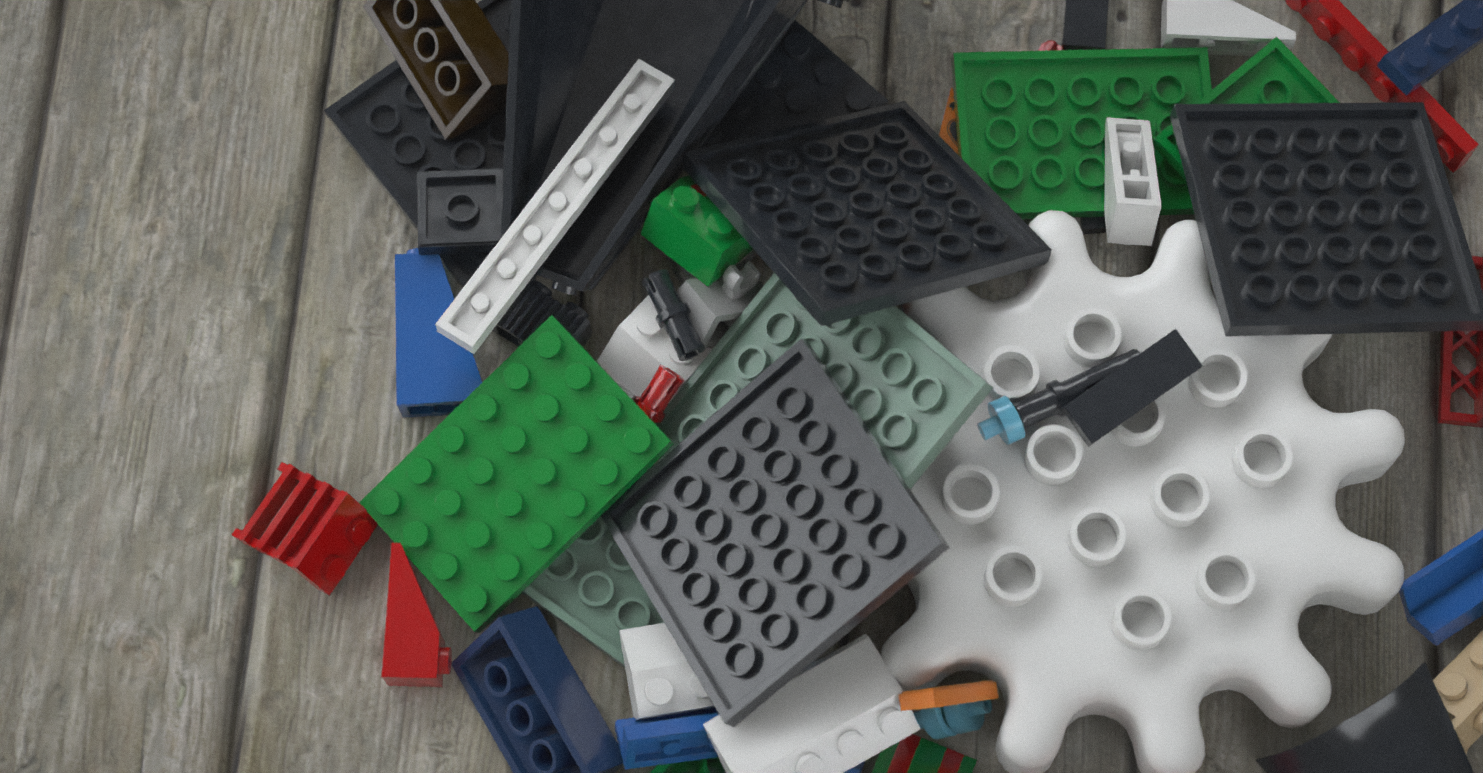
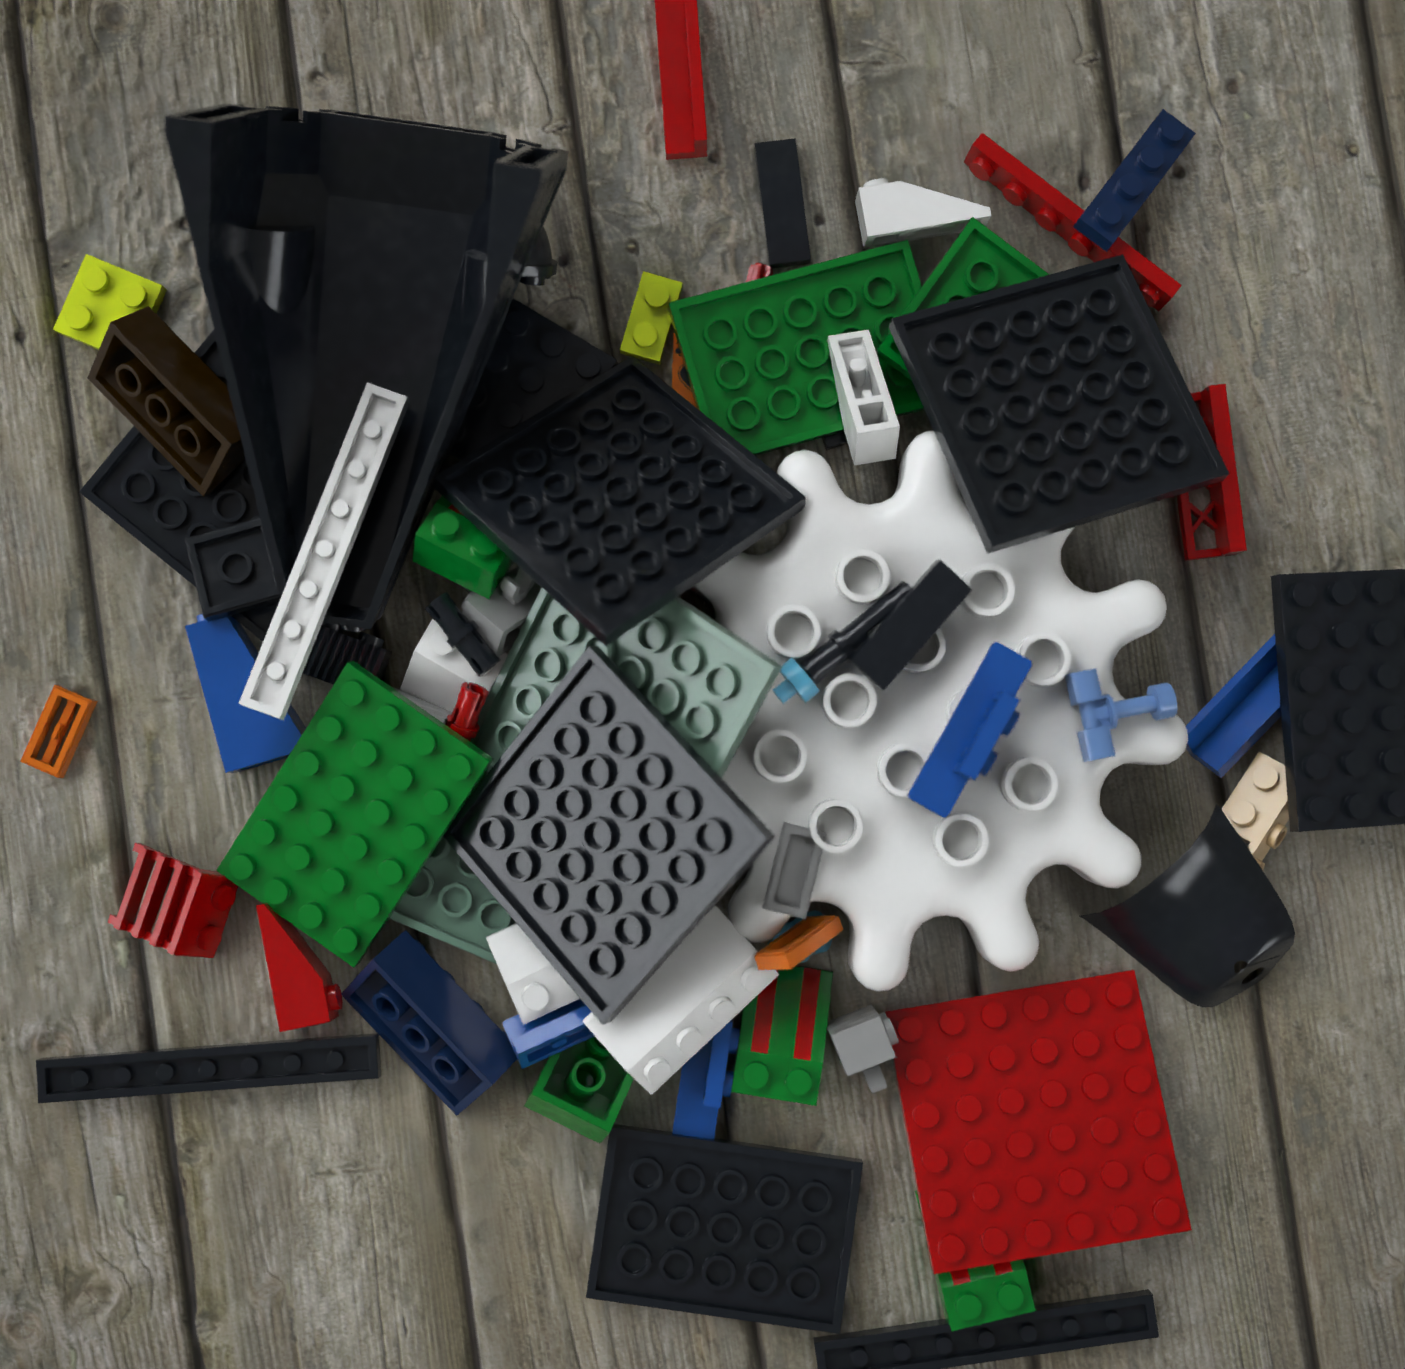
camera: 20 degrees left, 15 degrees up
none -> orange tile [20,684,98,778]
none -> black plate [36,1033,381,1103]
none -> neon yellow plate [620,271,683,365]
none -> light grey tile [762,822,827,919]
none -> blue bracket [908,642,1032,818]
none -> medium blue bar [1065,669,1177,762]

